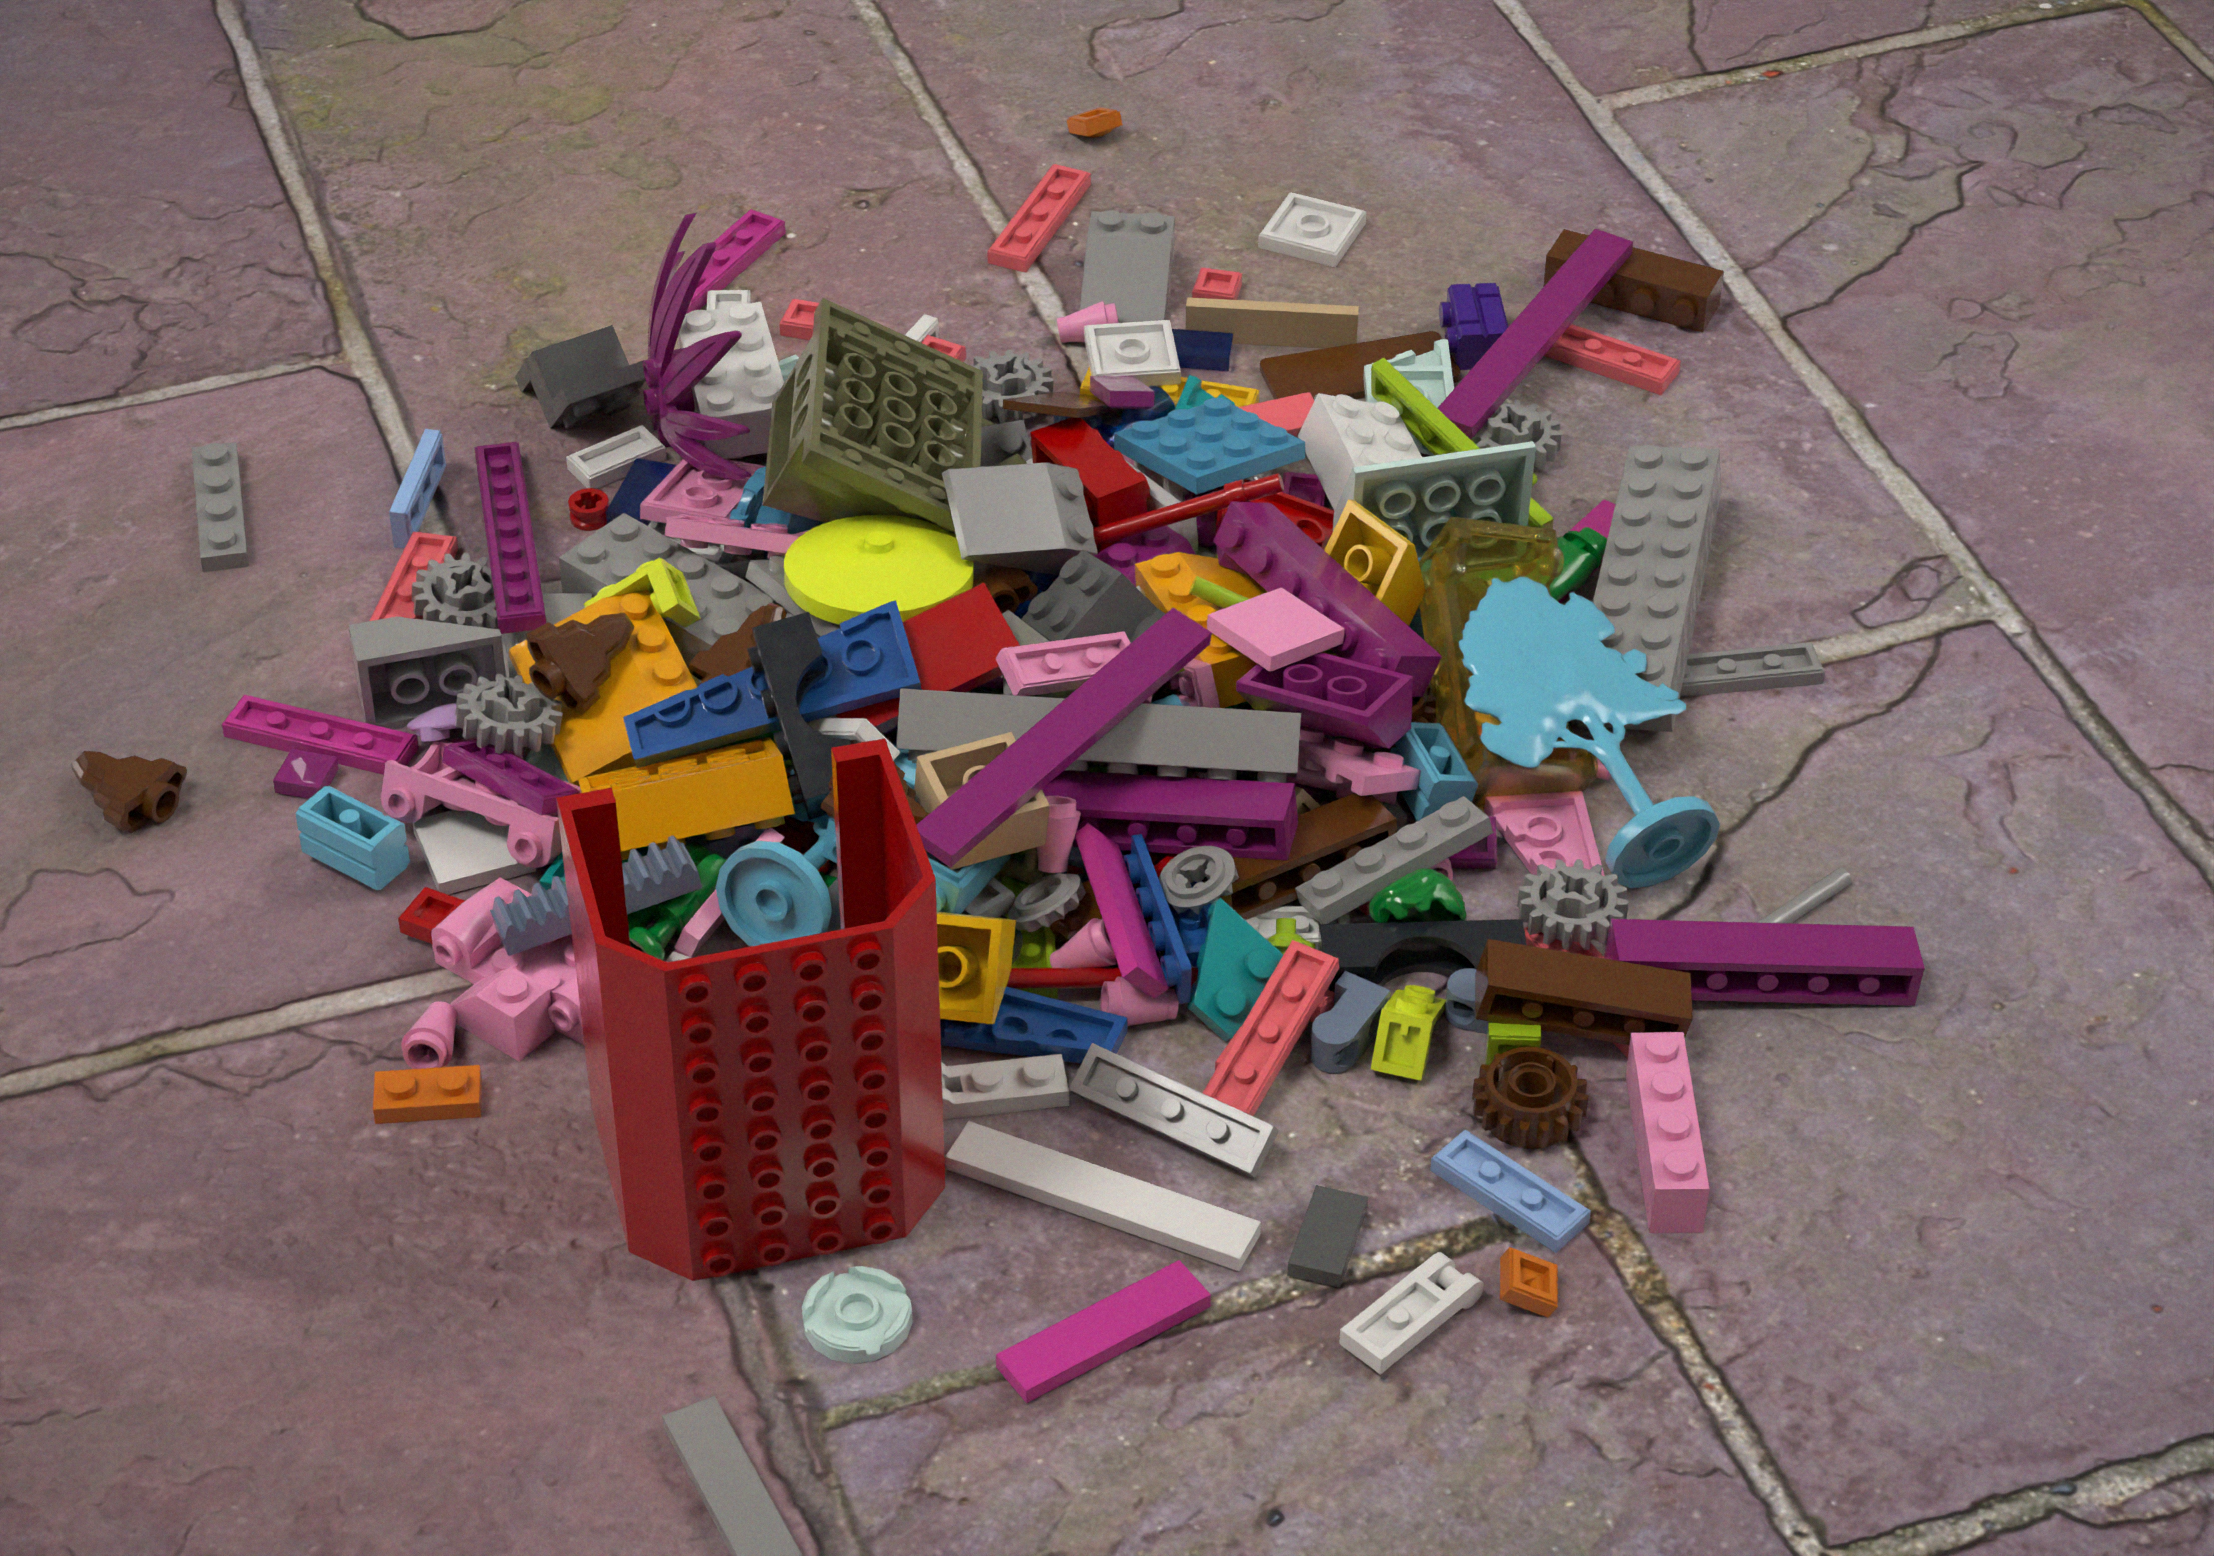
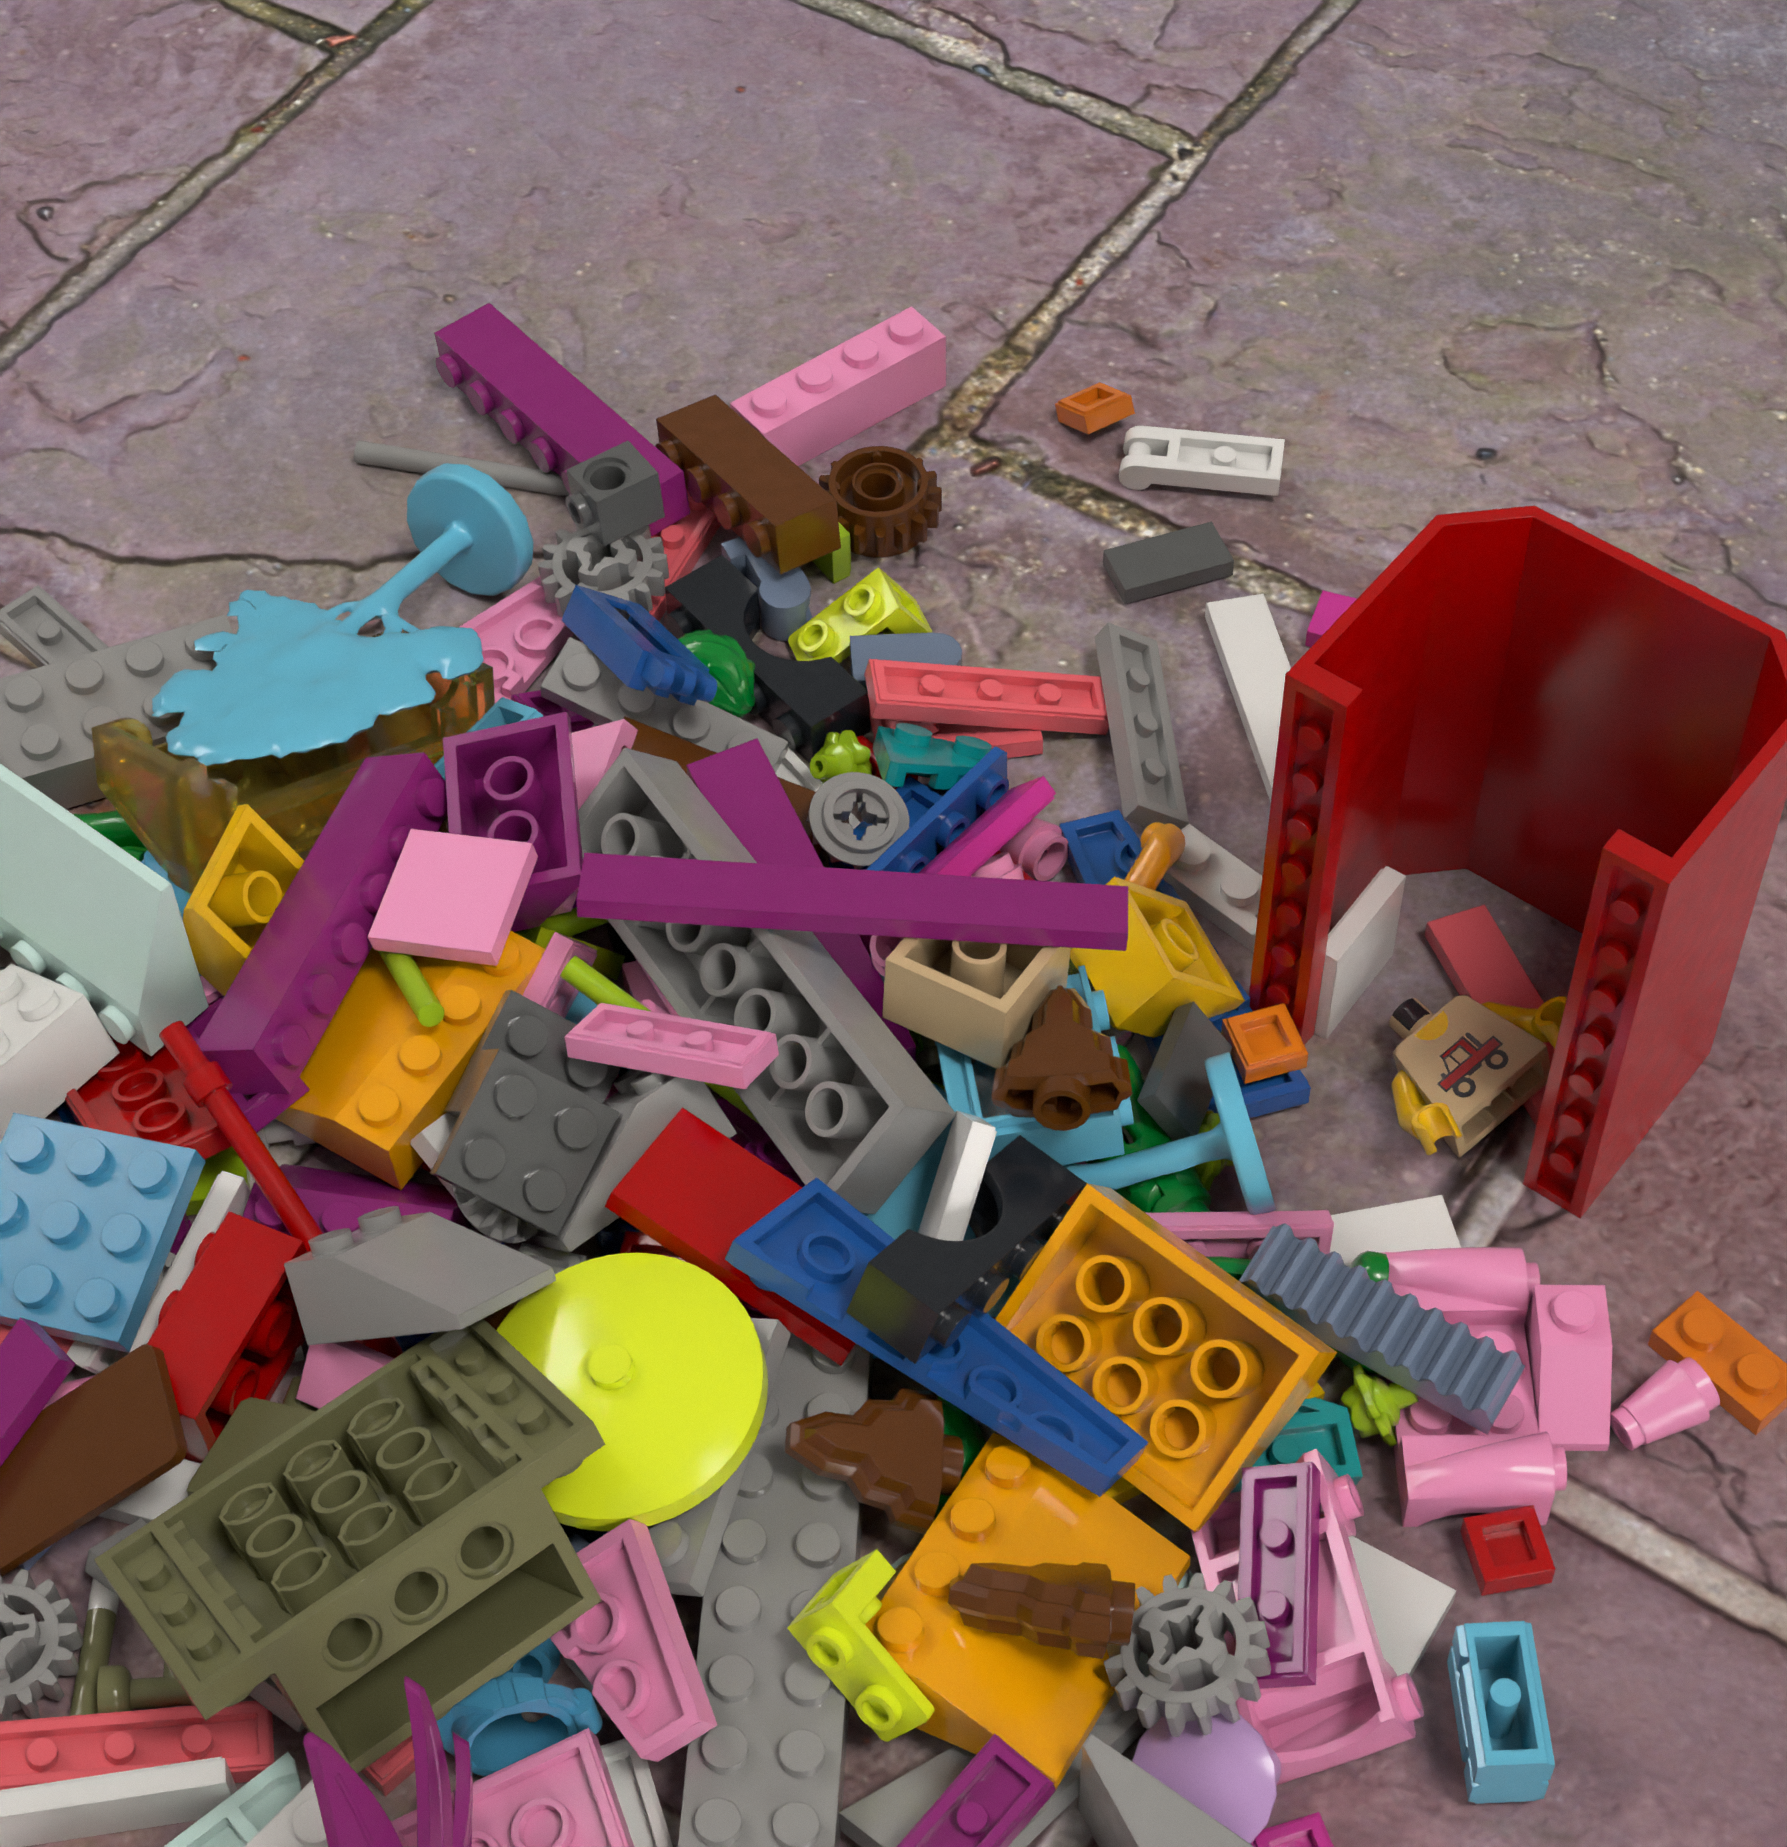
camera: 125 degrees left, 10 degrees up
light blue tile [1430,1130,1591,1253] -> none
none -> blue hinge [561,585,717,706]
none -> dark grey brick [566,441,665,546]
none -> light orange arm [1124,822,1186,891]

